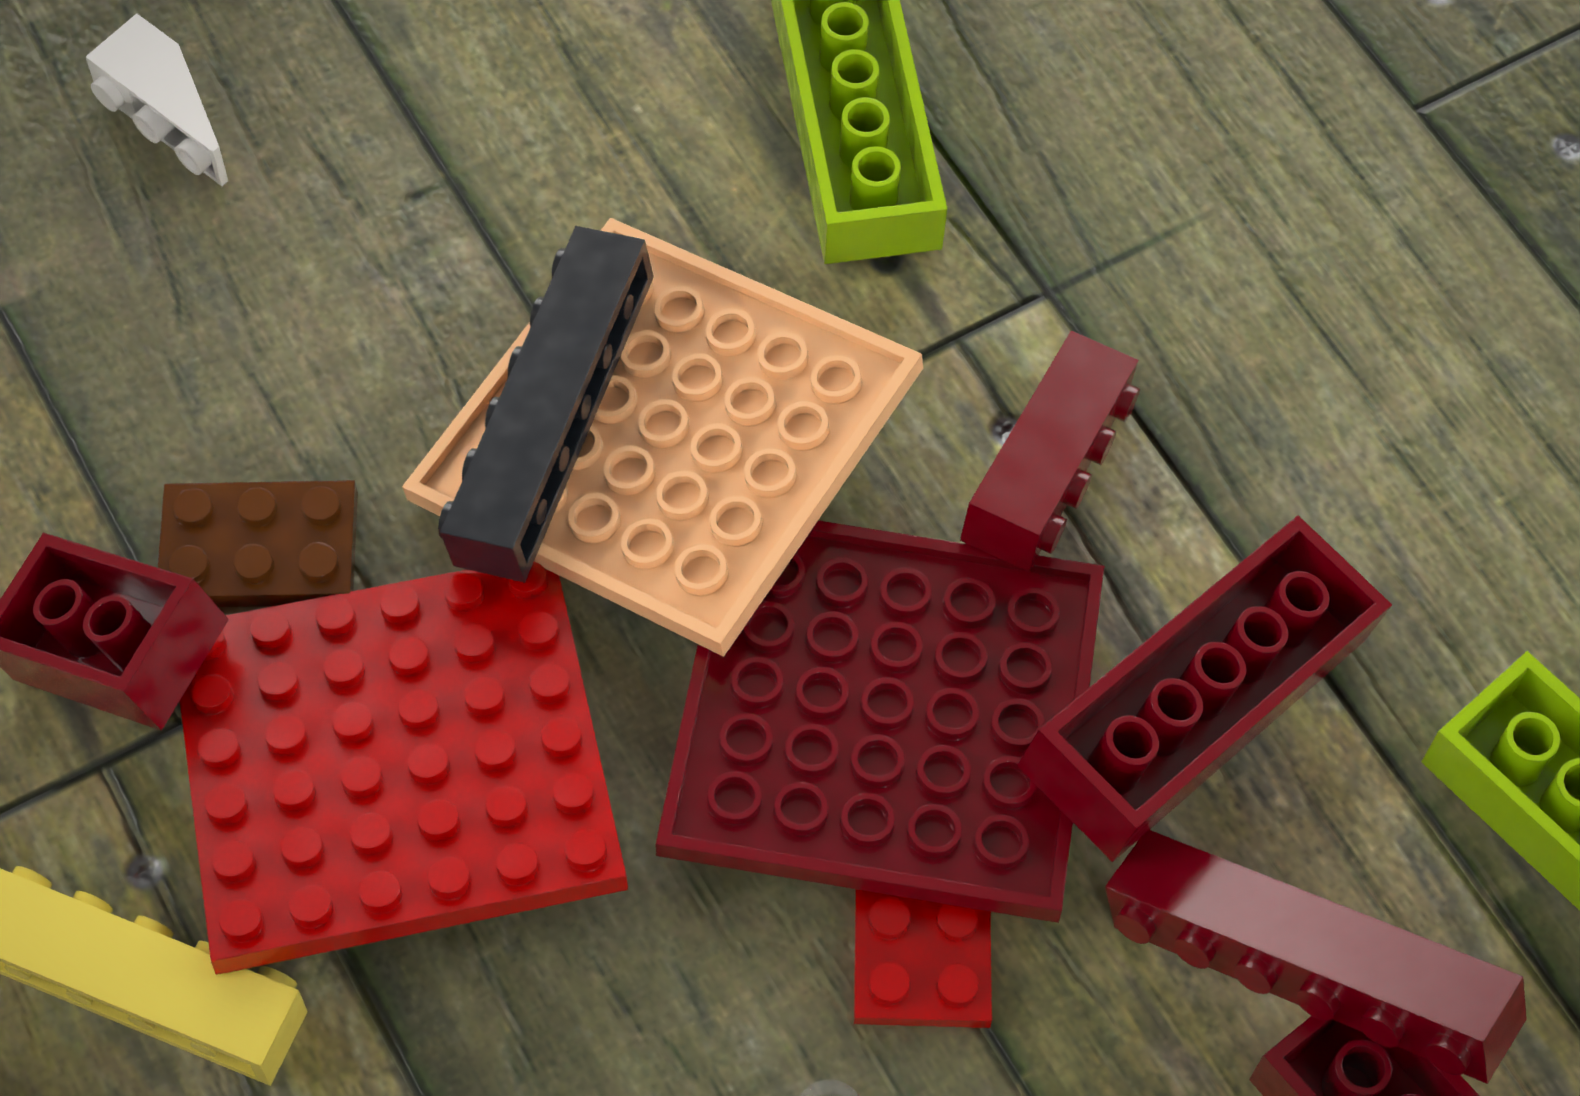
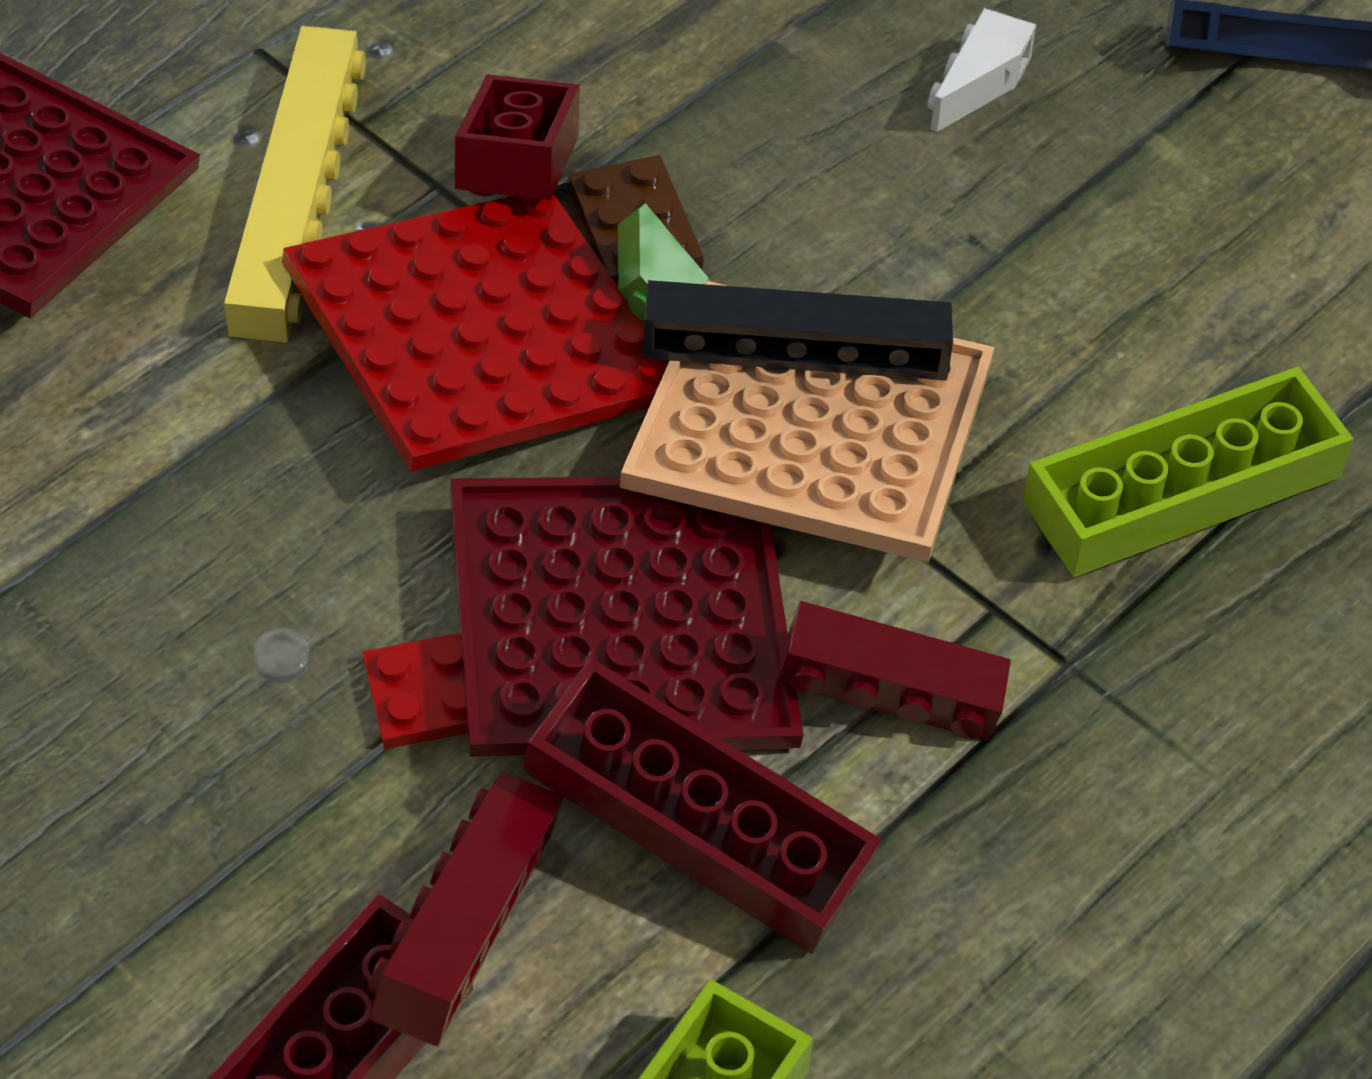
camera: 75 degrees right, 10 degrees down
none -> bright green slope [618,203,710,321]

